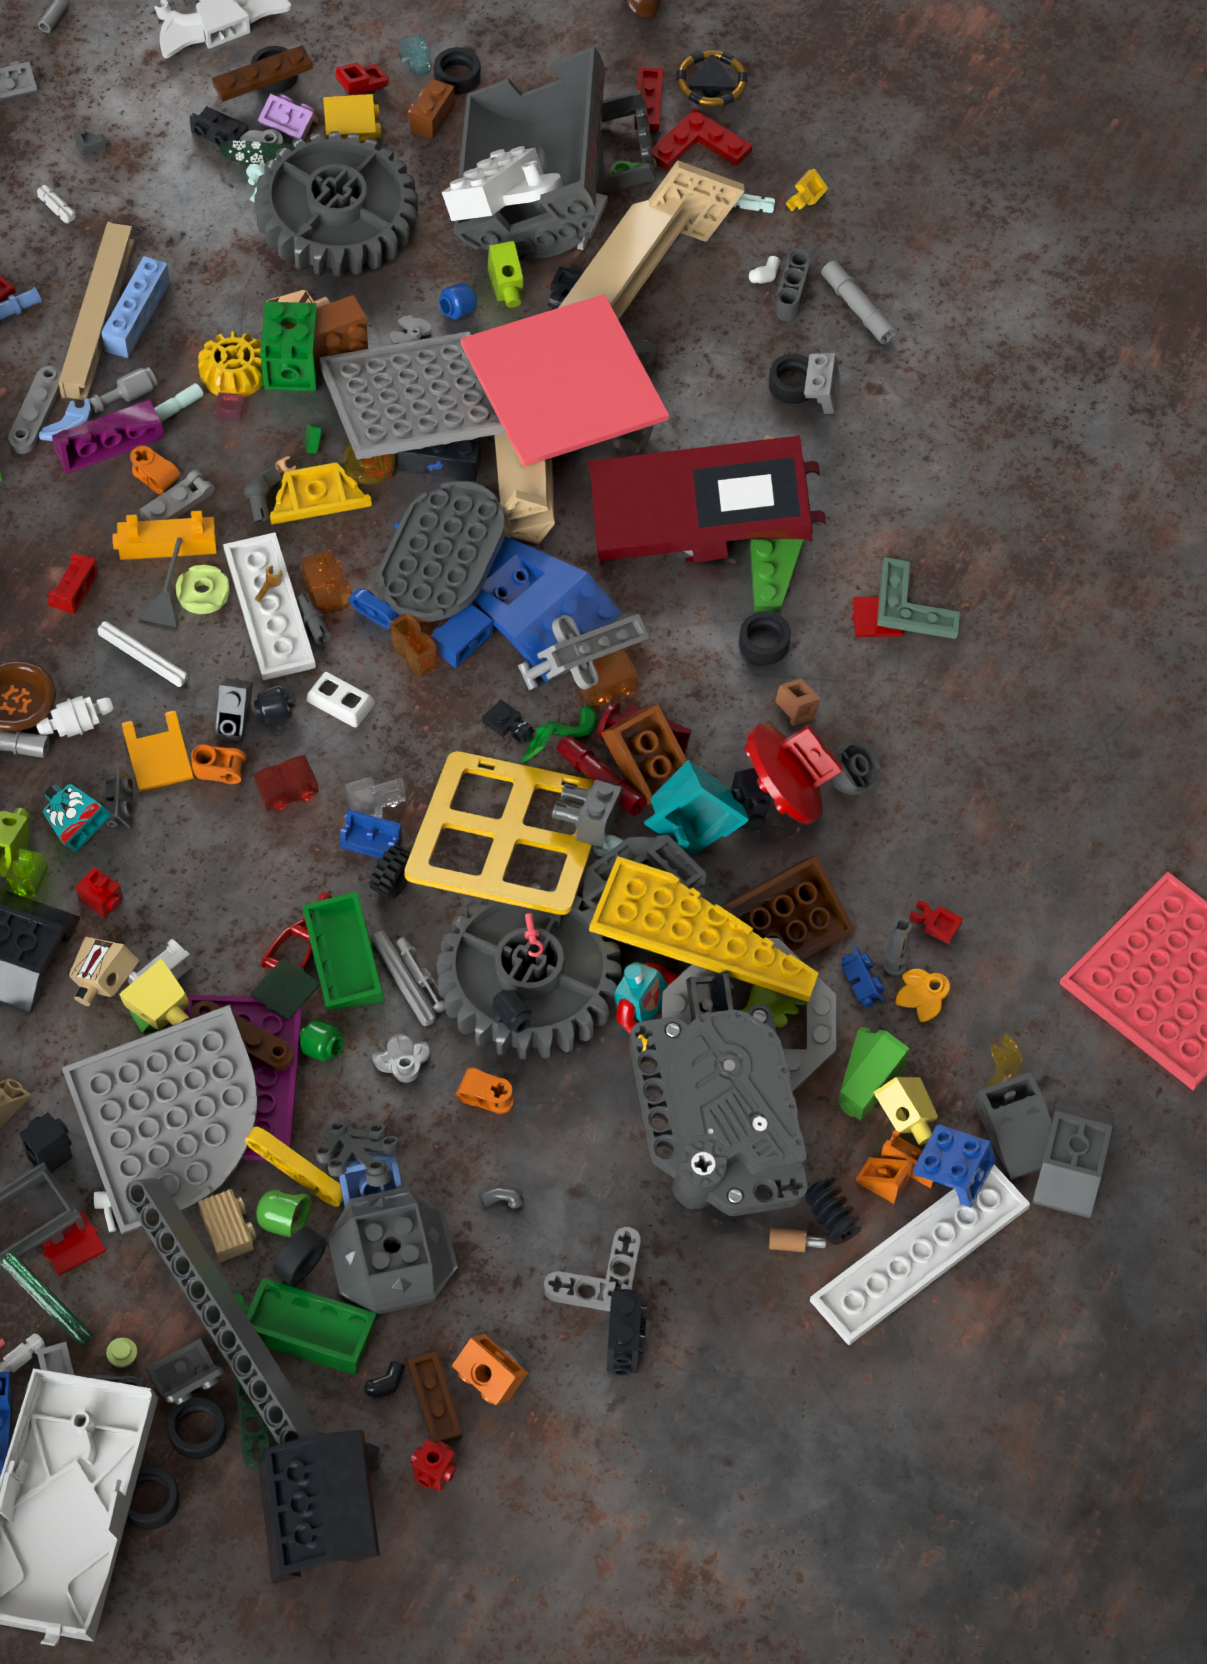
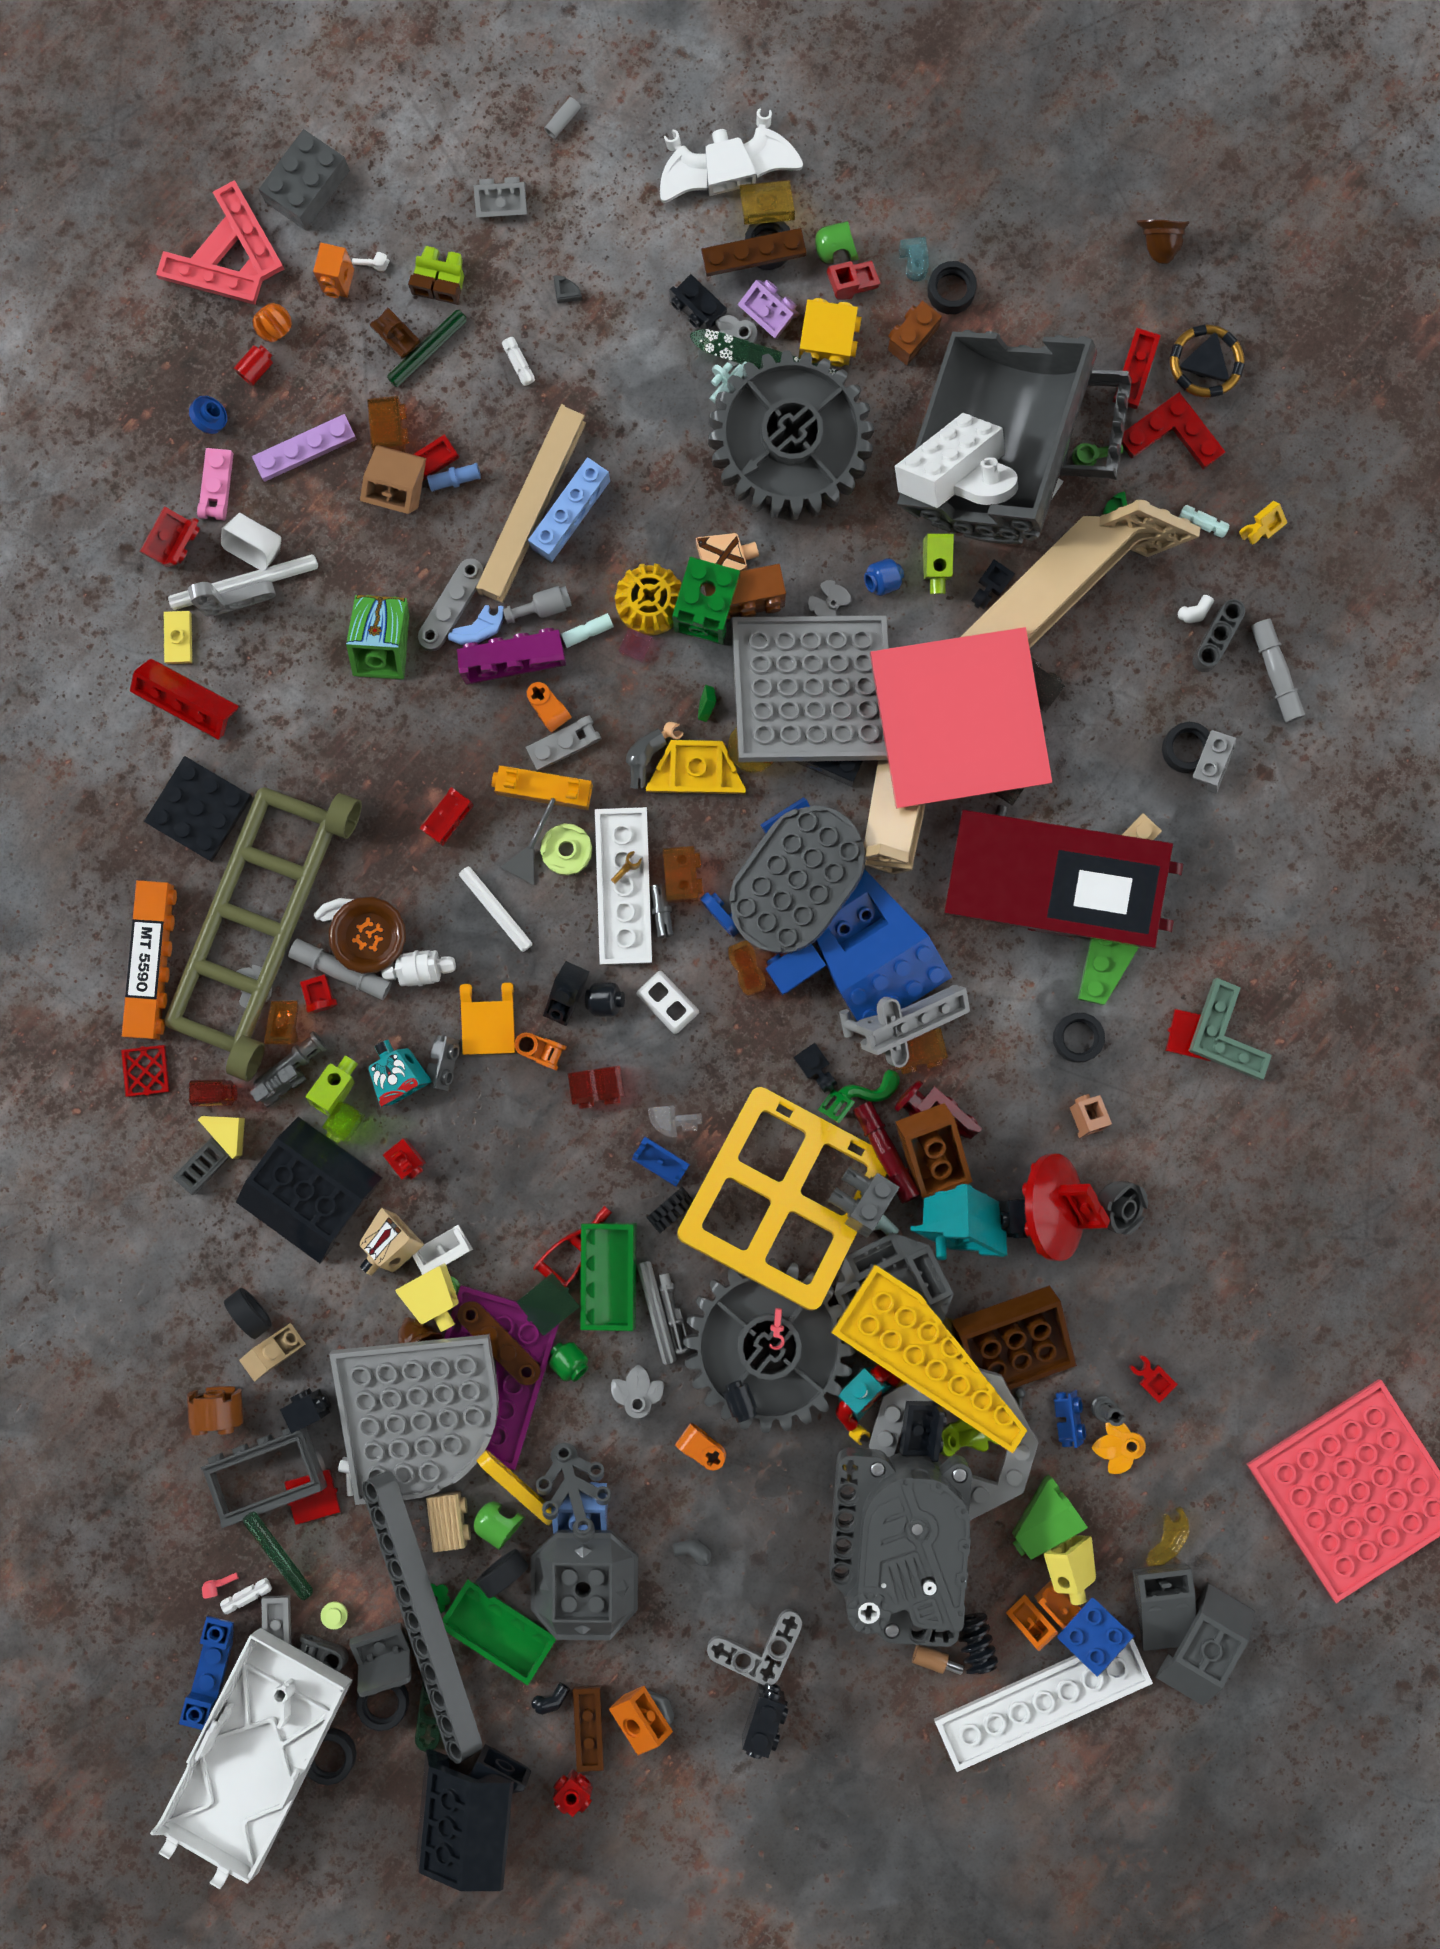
camera: 20 degrees right, 25 degrees up
none -> clear yellow tile [740,180,795,225]
none -> bright green helmet [815,221,859,264]

